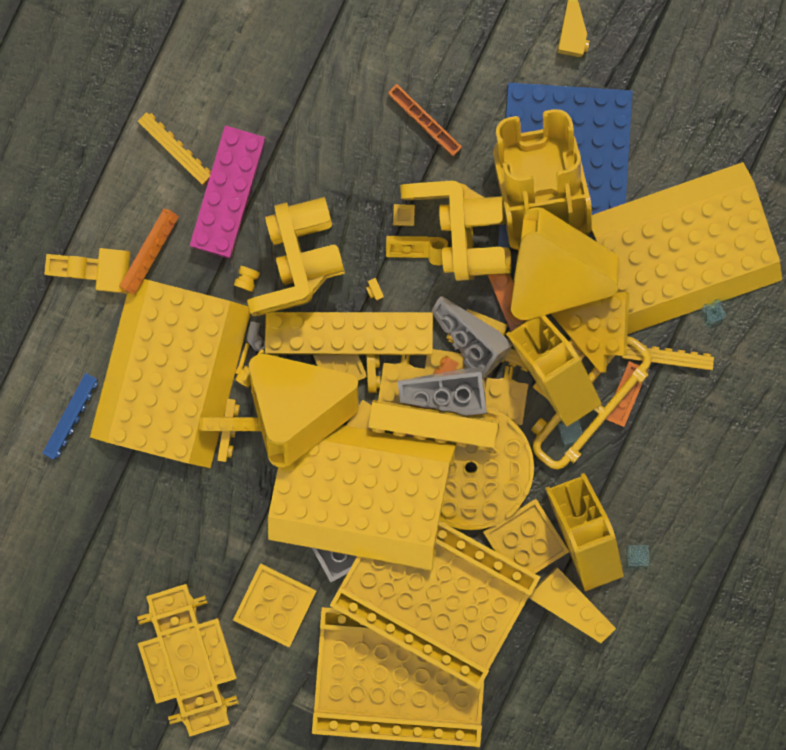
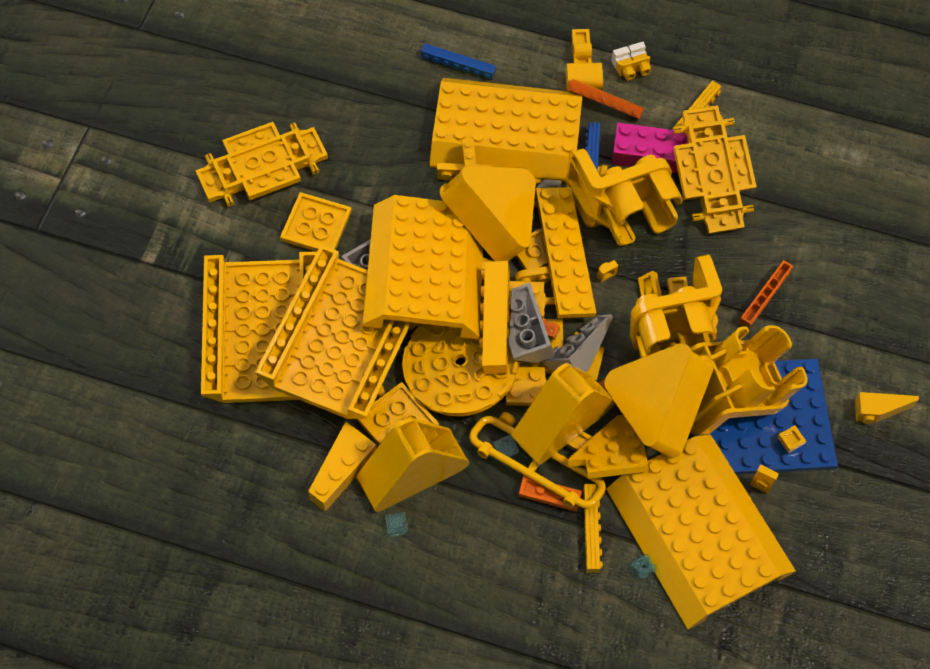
camera: 80 degrees right, 25 degrees down
none -> blue piece [585,122,600,171]
none -> yellow hips [611,42,651,81]
none -> yellow piece [673,106,757,234]
none -> yellow plate [750,465,779,494]
none -> yellow plate [778,426,806,453]

